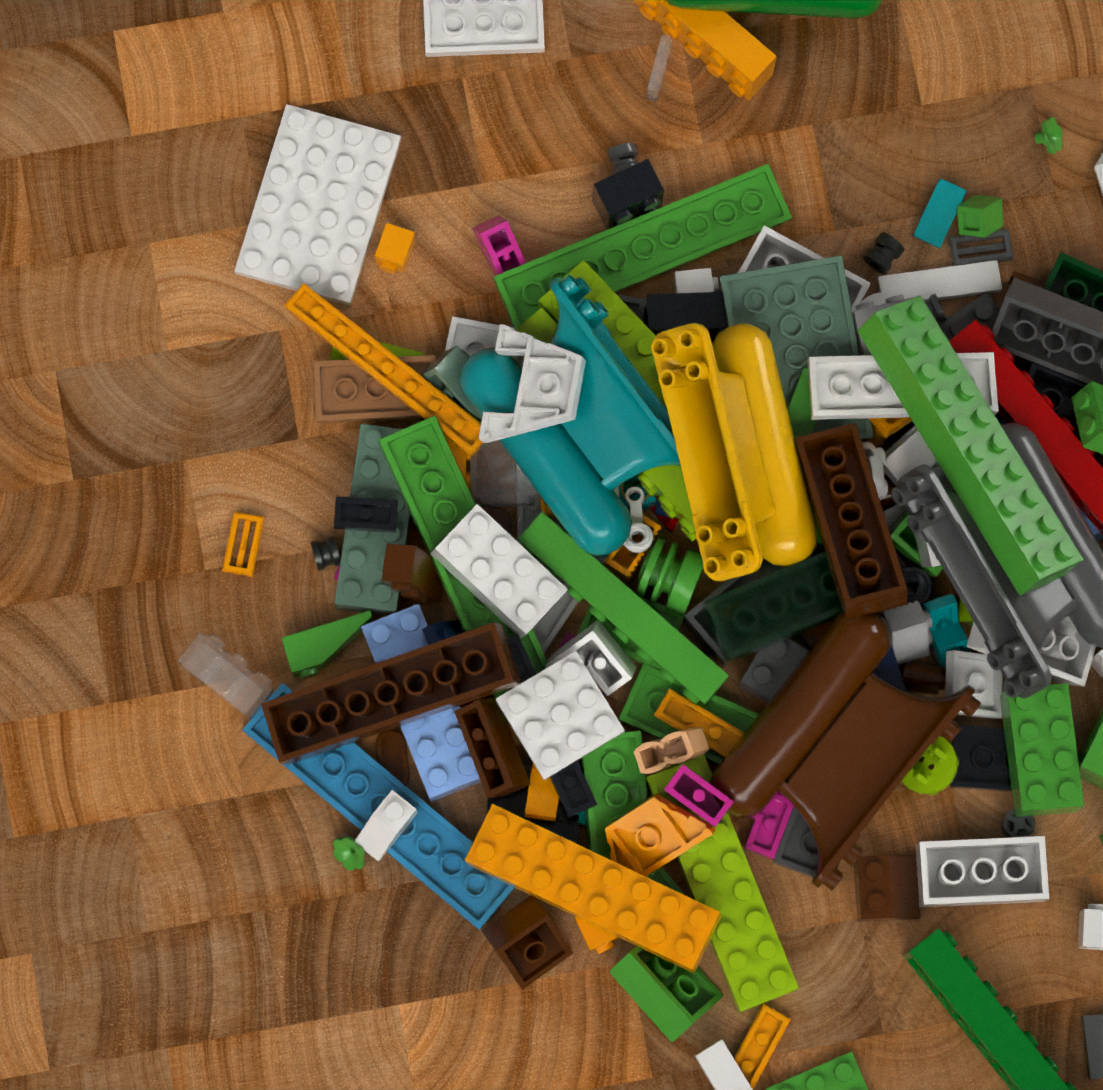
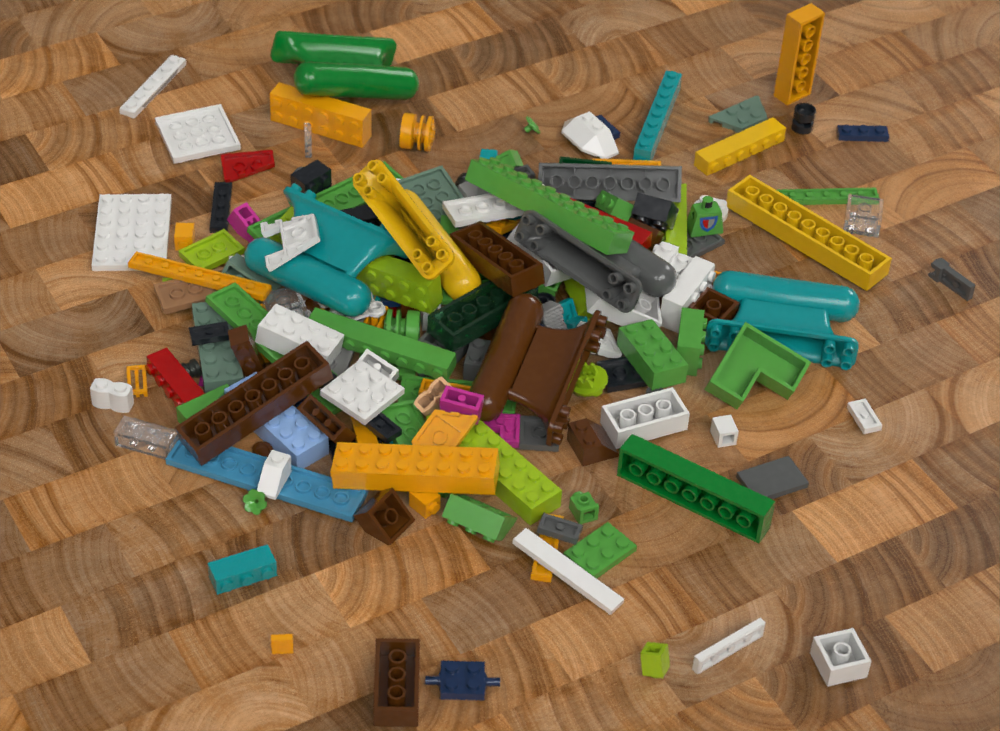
camera: 20 degrees left, 35 degrees down
none -> white brick [90,378,134,413]
none -> red brick [145,347,205,407]
none -> lime plate [179,229,245,270]
none -> teal brick [207,544,277,595]
none -> black tile [210,182,233,233]
none -> red wing [220,150,275,182]
none -> light orange wheel [399,113,435,152]
none -> dark grey plate [537,513,583,545]
none -> bright green brick [569,491,599,524]

